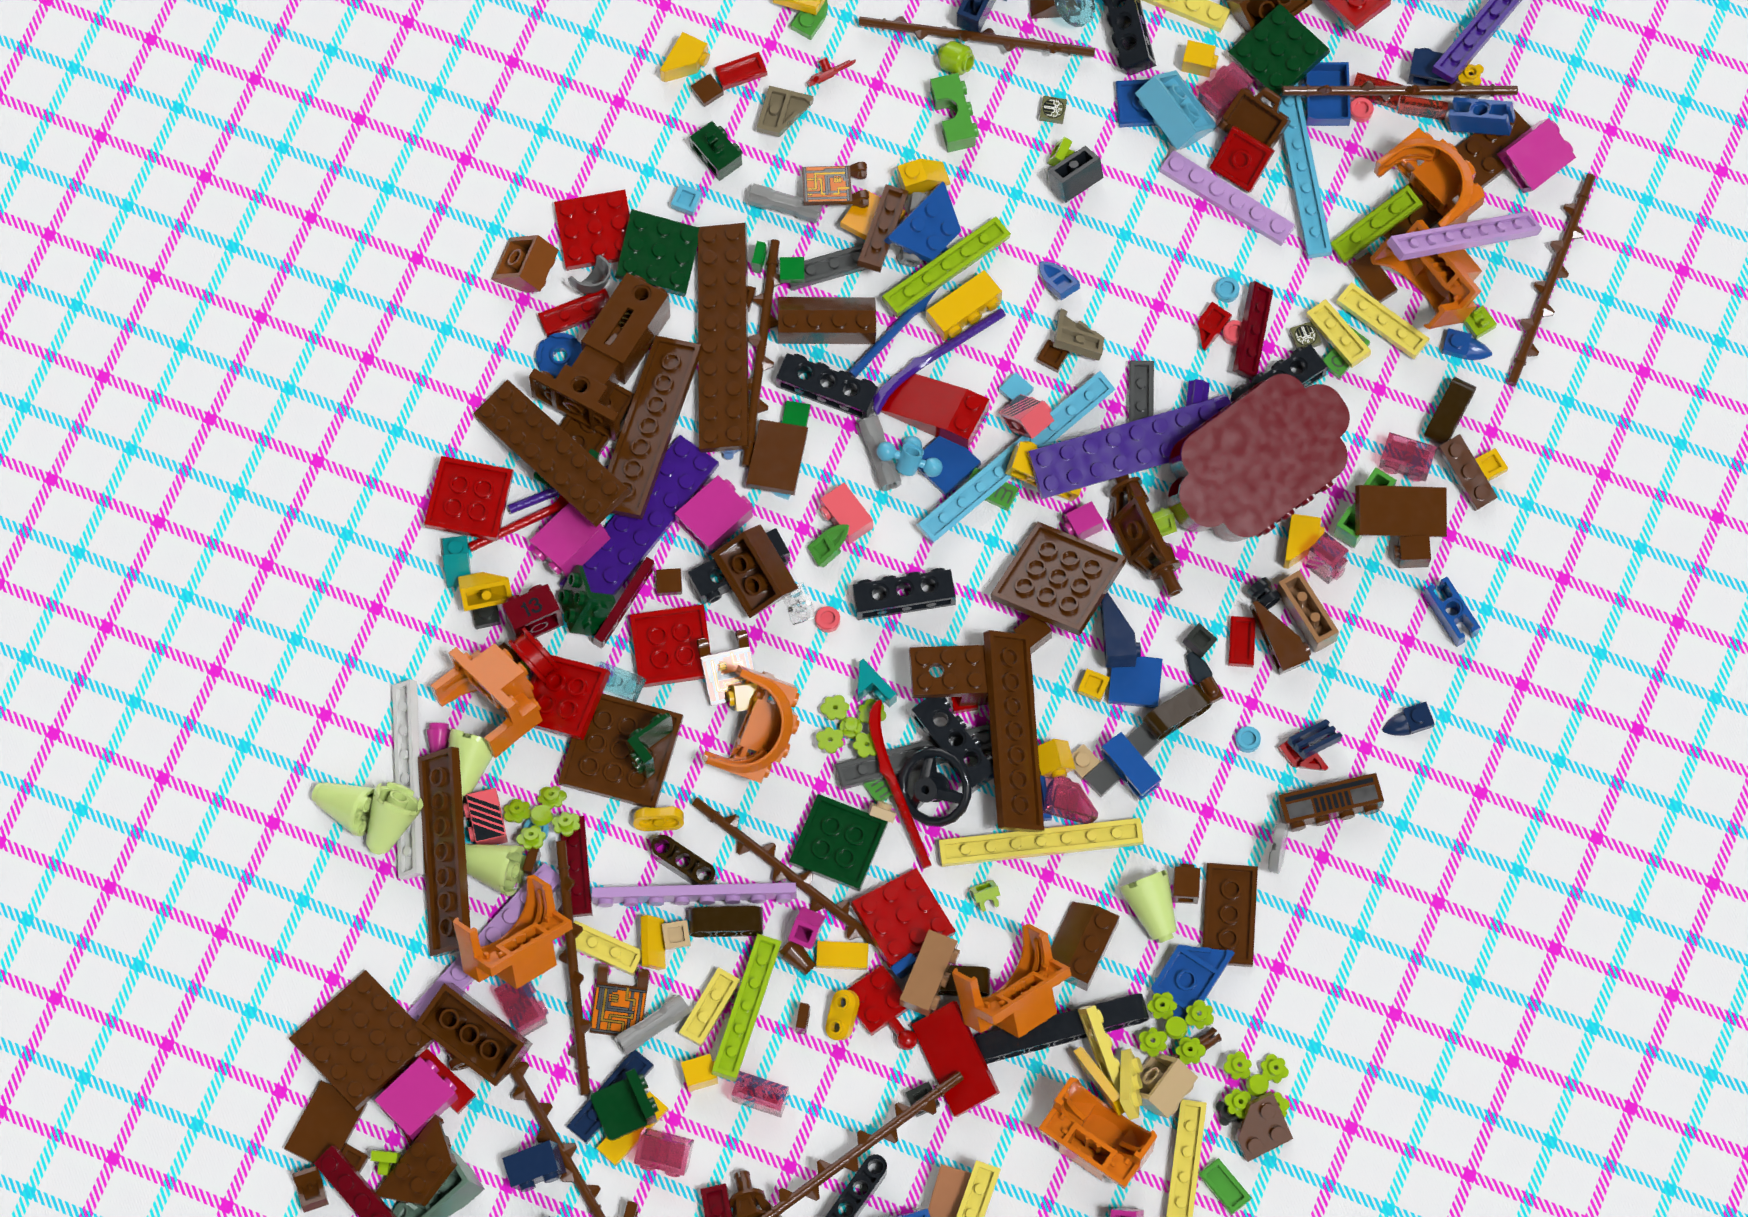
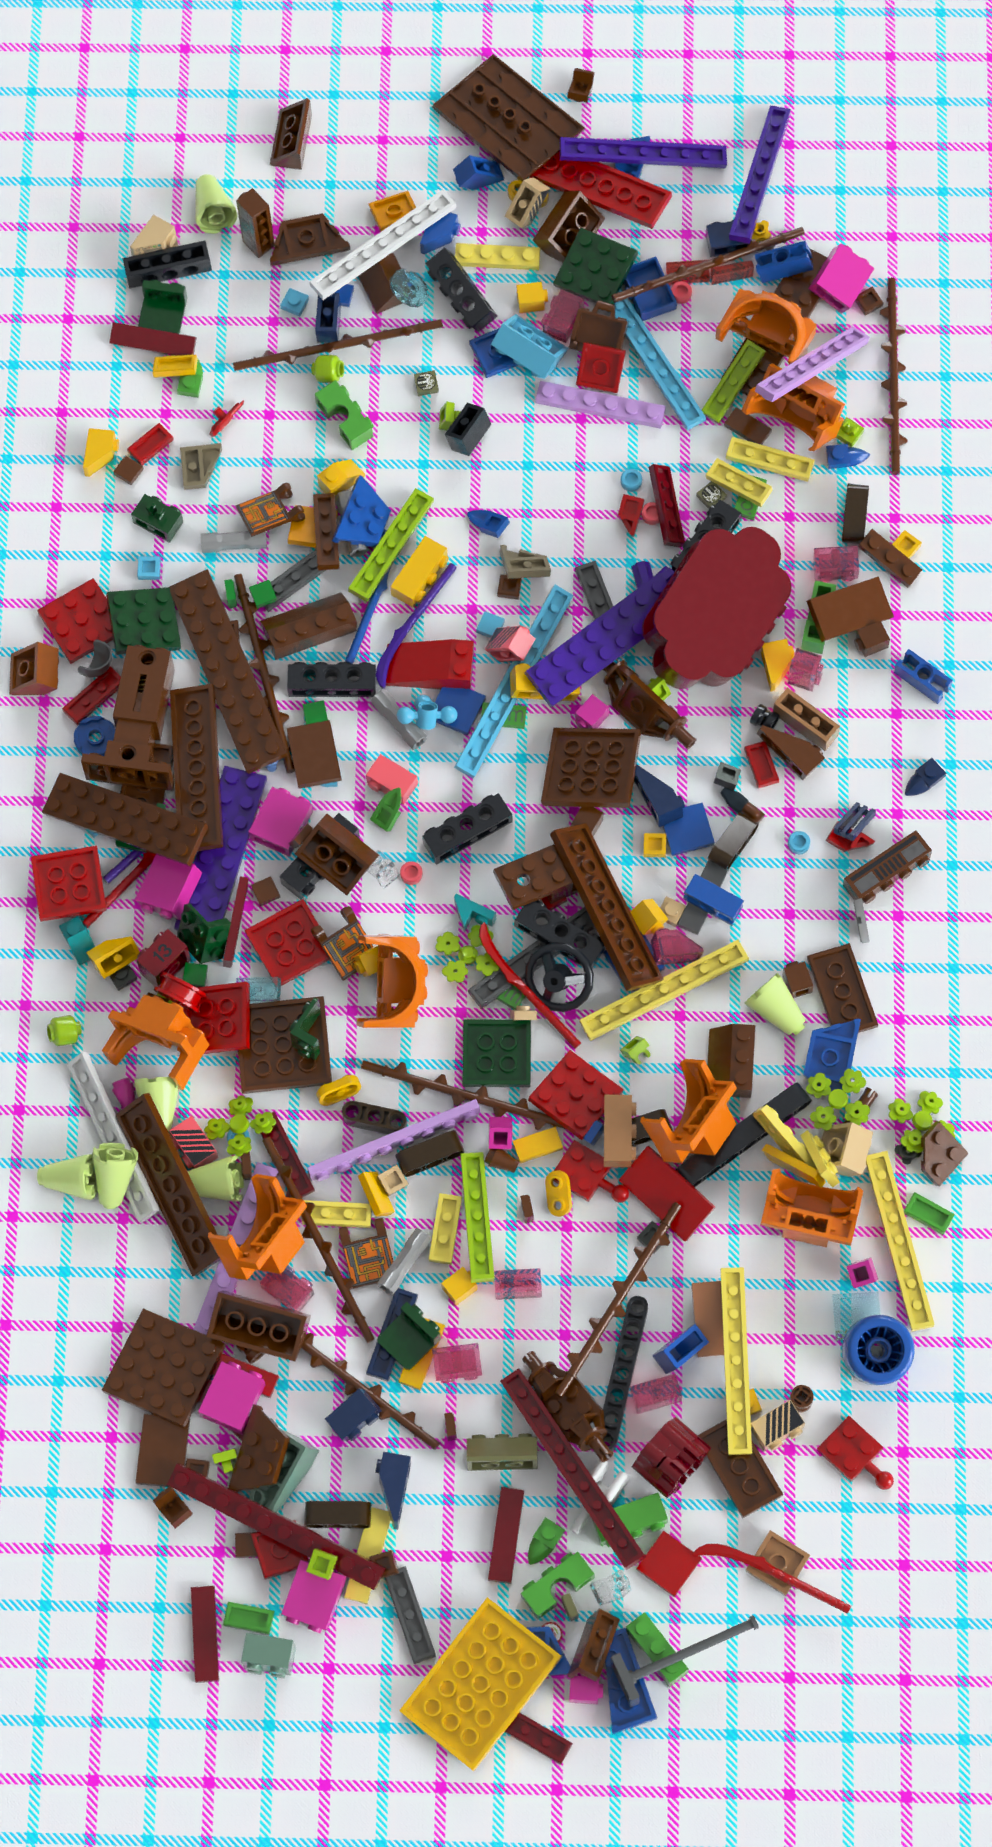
camera: 20 degrees left, 0 degrees up
none -> lime head [47,1015,82,1046]
none -> green tile [183,962,208,987]
none -> reddish brown tile [288,823,313,848]
none -> reddish brown tile [855,286,884,316]

